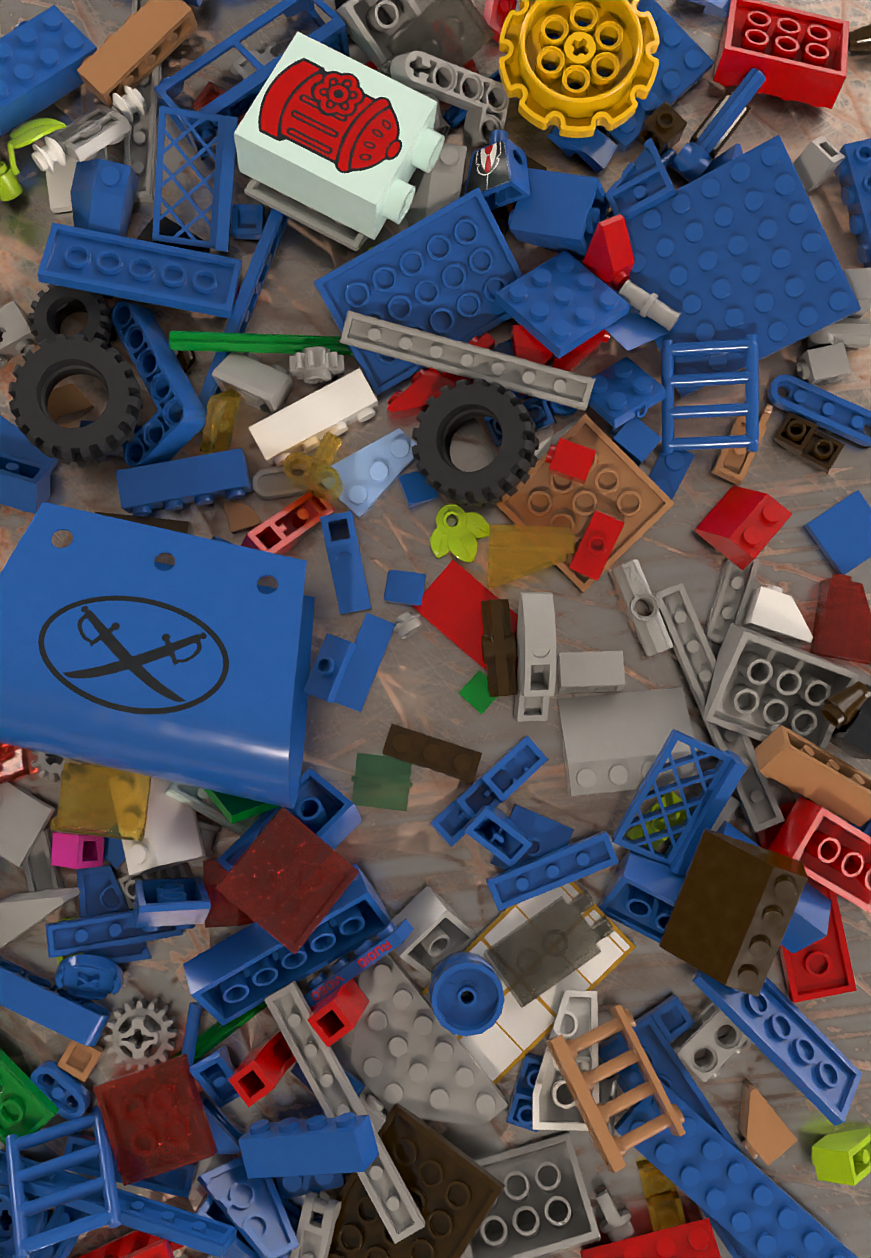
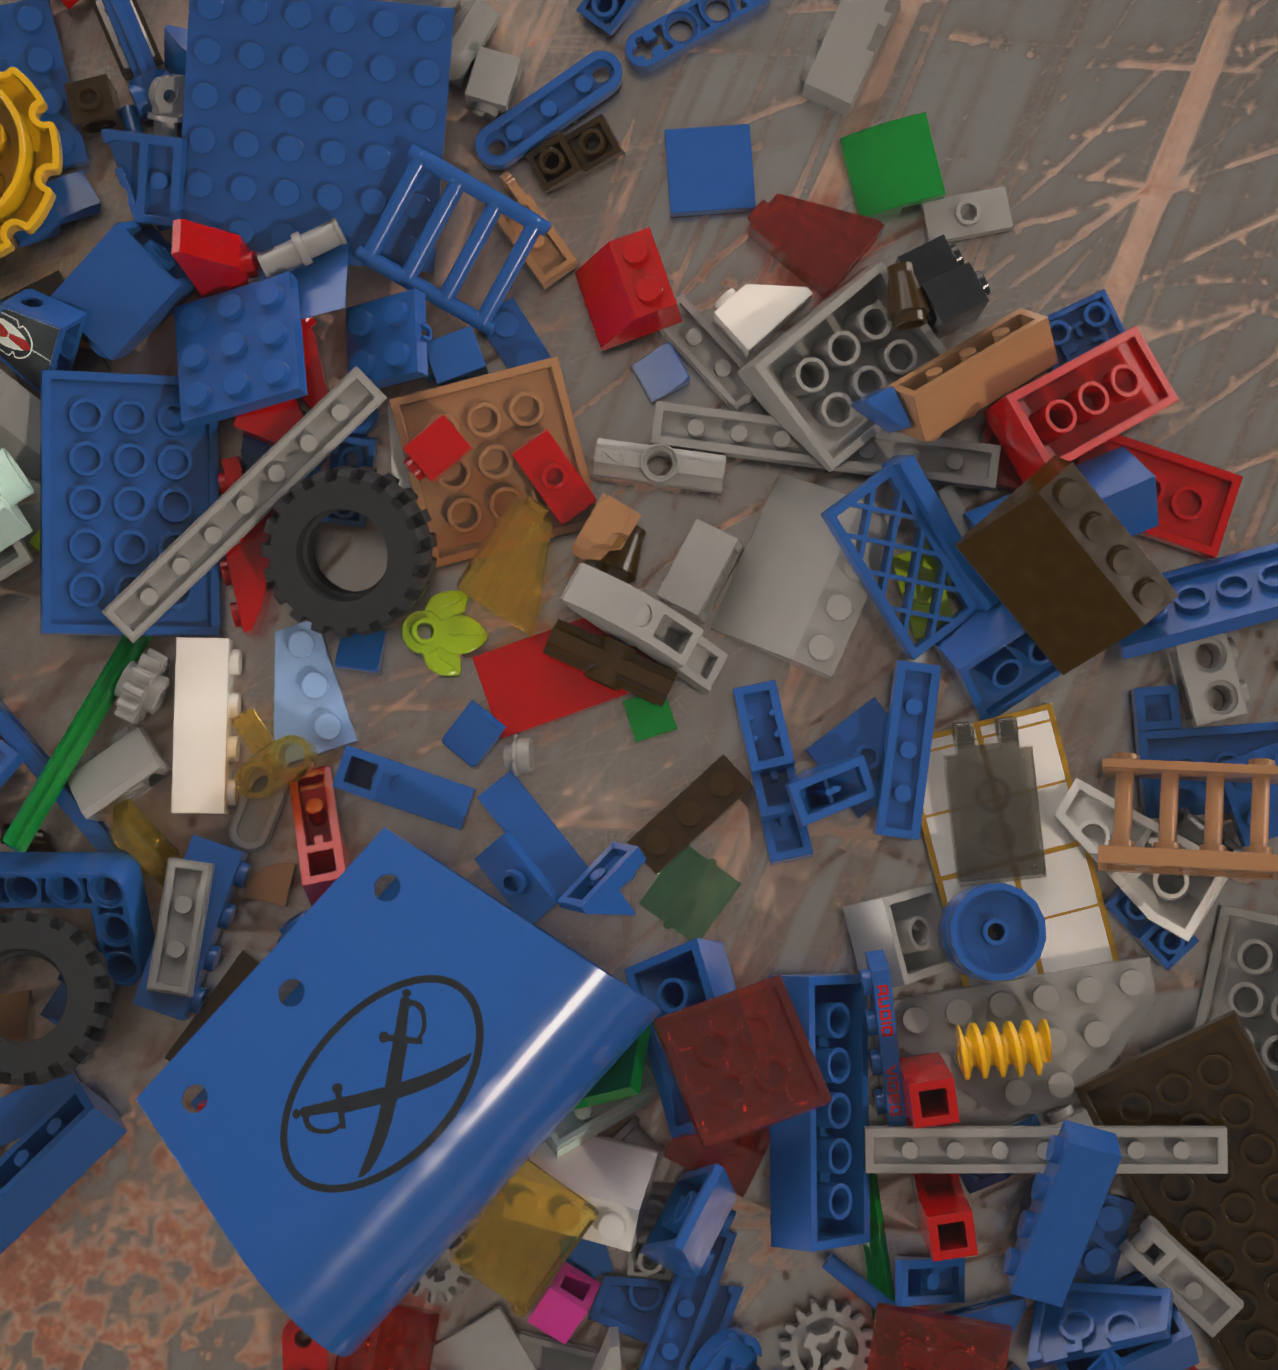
camera: 60 degrees left, 0 degrees up
none -> light grey tile [146,857,215,997]
none -> light grey piece [147,74,185,137]
none -> blue slope [556,841,647,915]
none -> medium nougat rock [571,493,641,561]
none -> dark brown cone [596,525,646,585]
none -> blue slope [632,341,690,404]
none -> blue slope [850,386,911,433]
none -> yellow piece [956,1019,1052,1080]

